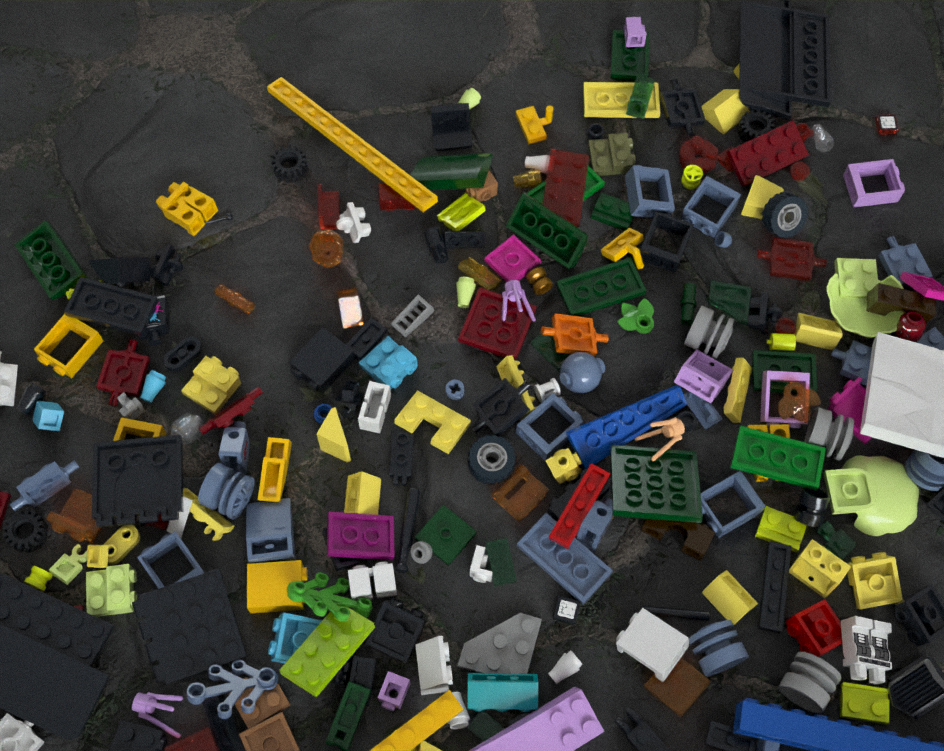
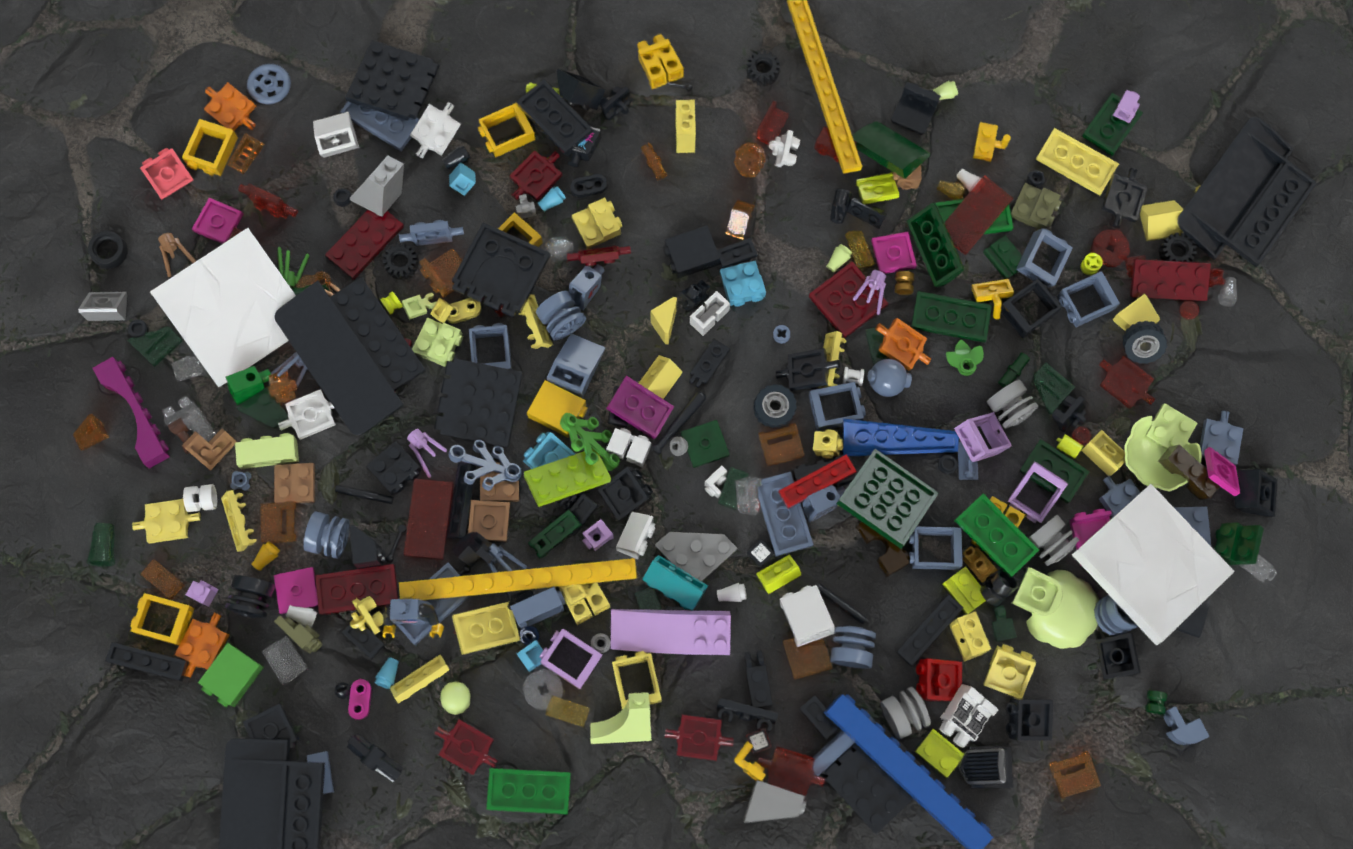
camera: 30 degrees right, 10 degrees up
dark green slope [14,220,89,300] -> none
white sticker [167,496,193,538] -> none
yellow slope [258,437,292,503] -> none
blue plate [314,404,333,424] -> none
light grey slope [391,294,435,338] -> none
light yellow plate [394,390,471,454] -> none
white cone [447,692,470,729] -> none
clear green slope [626,75,655,119] -> none
light nougat plant [635,417,685,461] -> none
light yellow panel [702,570,758,625] -> none
sand blue hinge [715,231,732,248] -> none
light yellow plate [724,358,752,423] -> none
clear orange plate [778,382,821,423] -> none
lavender window [843,159,905,208] -> none
tile [875,114,899,134] -> none
dark red head [895,312,926,342] -> none
none -> light yellow window [676,100,696,153]
none -> clear leg [735,477,762,515]
none -> neon yellow slope [756,554,801,594]
none -> pearl gold hips [962,546,998,583]

